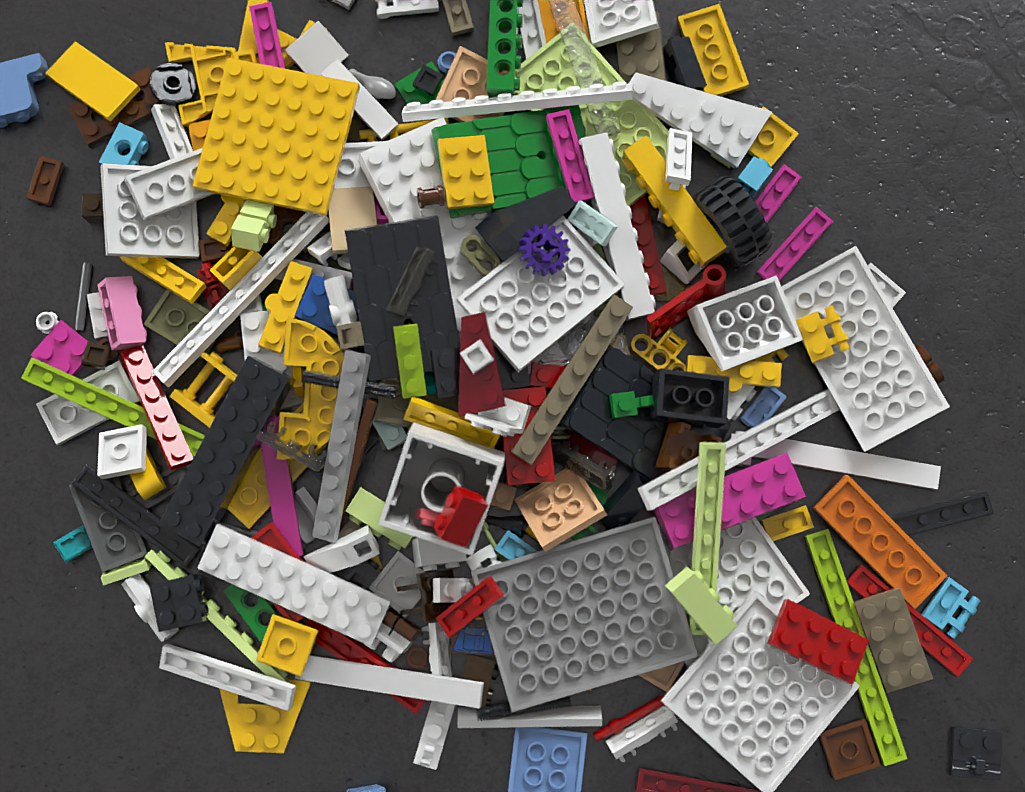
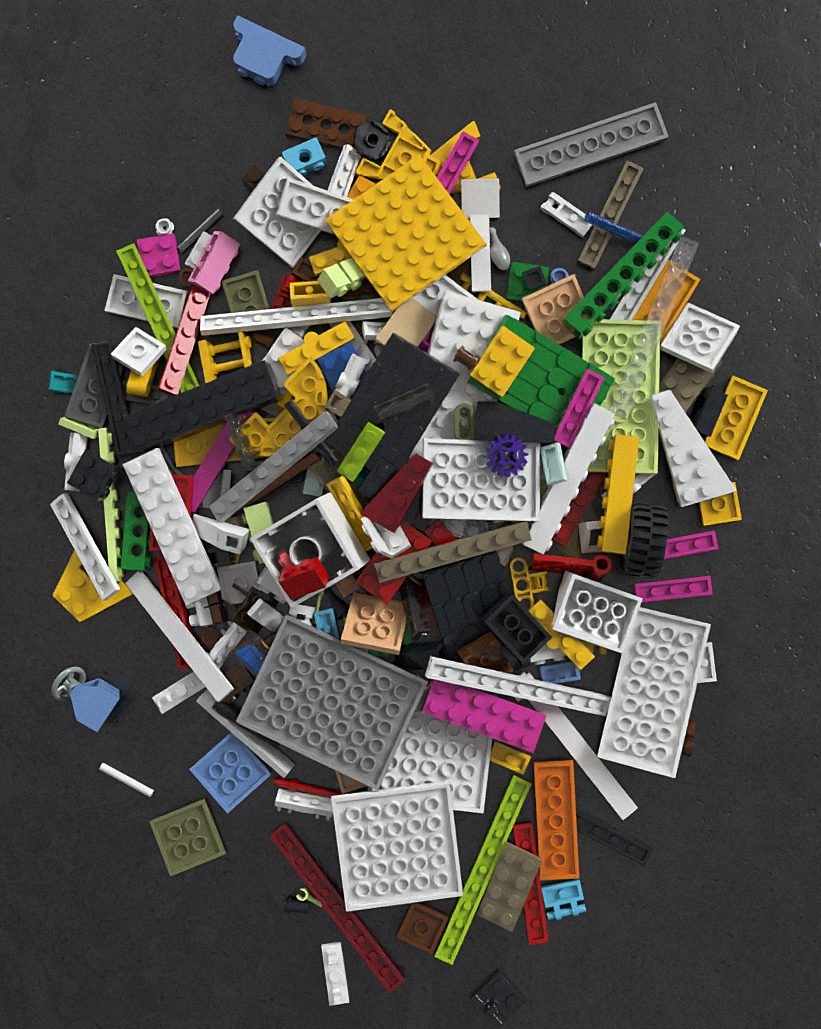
camera: 40 degrees right, 5 degrees up
reddish brown plate [26,156,64,206] -> none
yellow tile [45,42,141,122] -> none
dark brown tile [81,342,111,370] -> none
yellow plate [120,256,206,304] -> none
yellow plate [256,614,319,677] -> none
white plate [402,82,632,122] -> none
red plate [436,576,504,638] -> none
white tile [460,340,494,374] -> none
green plate [609,391,654,419] -> none
white plate [665,128,692,191] -> none
yellowish green brick [665,567,738,645] -> none
yellowish green plate [688,443,726,635] -> none
medium azure brick [736,156,773,200] -> none
red plate [767,599,869,684] -> none
yellow plate [796,306,850,364] -> none

